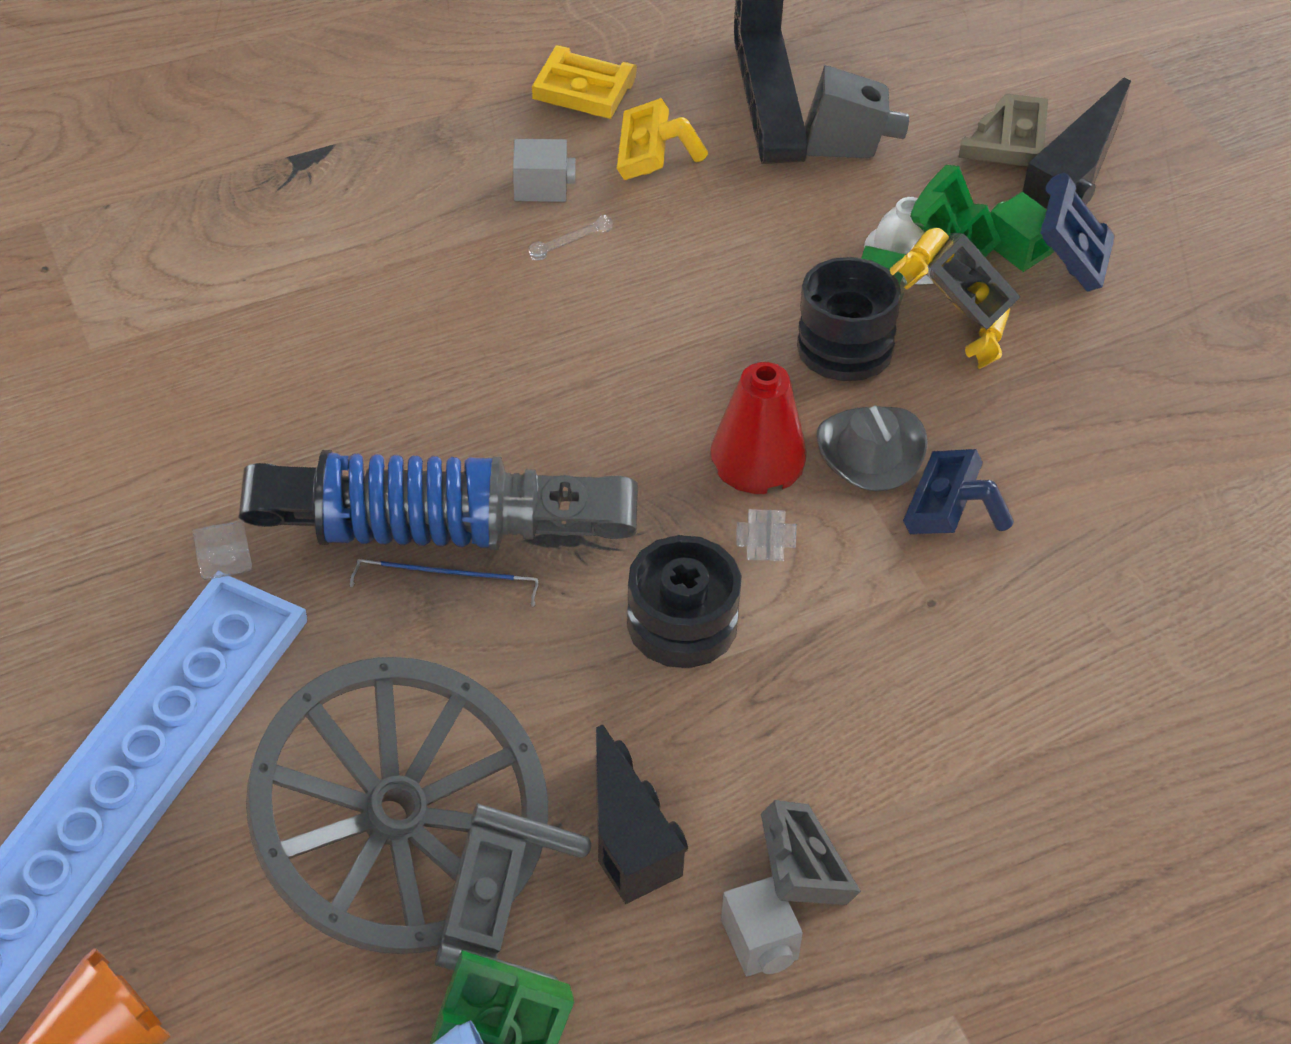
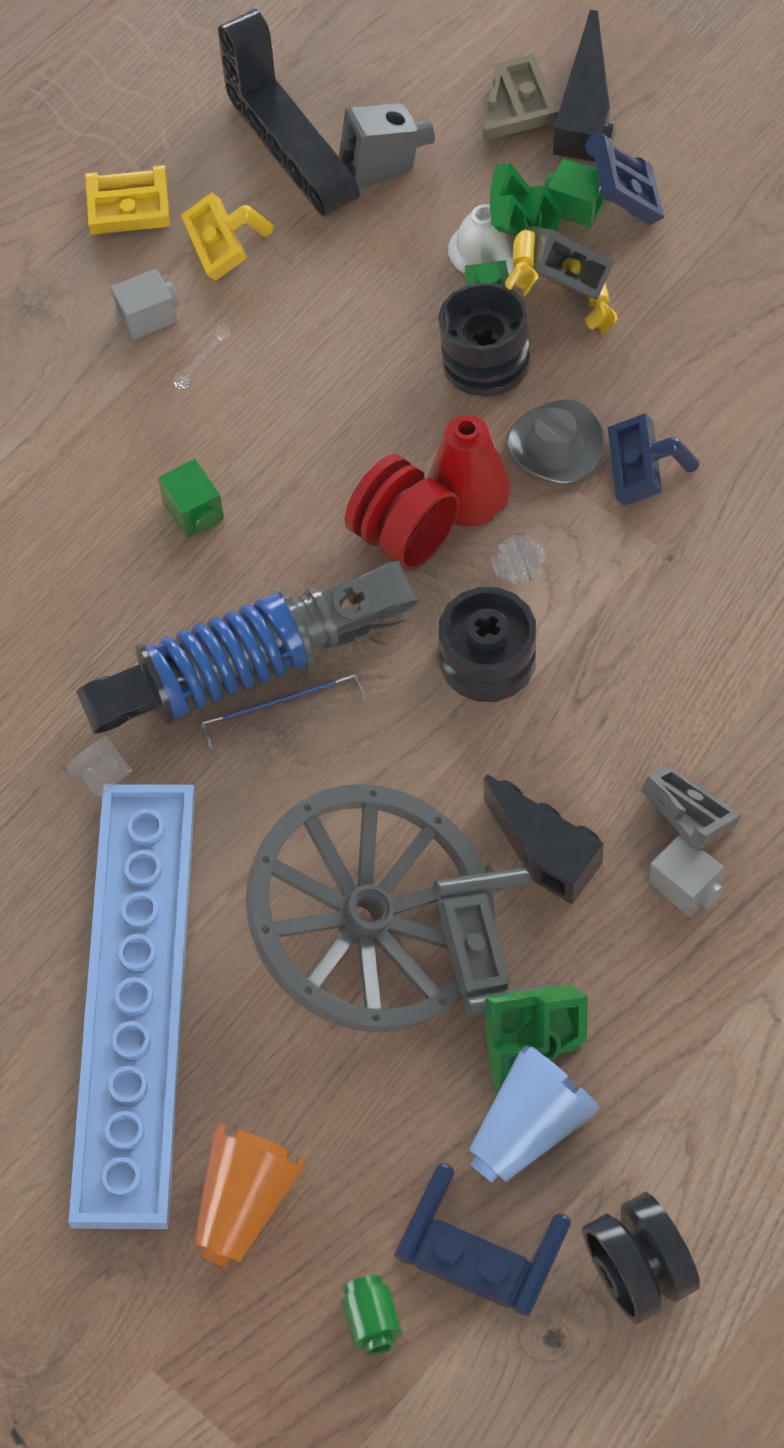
camera: 20 degrees left, 10 degrees up
none -> green brick [158,458,224,537]
none -> red wheel [344,454,460,571]

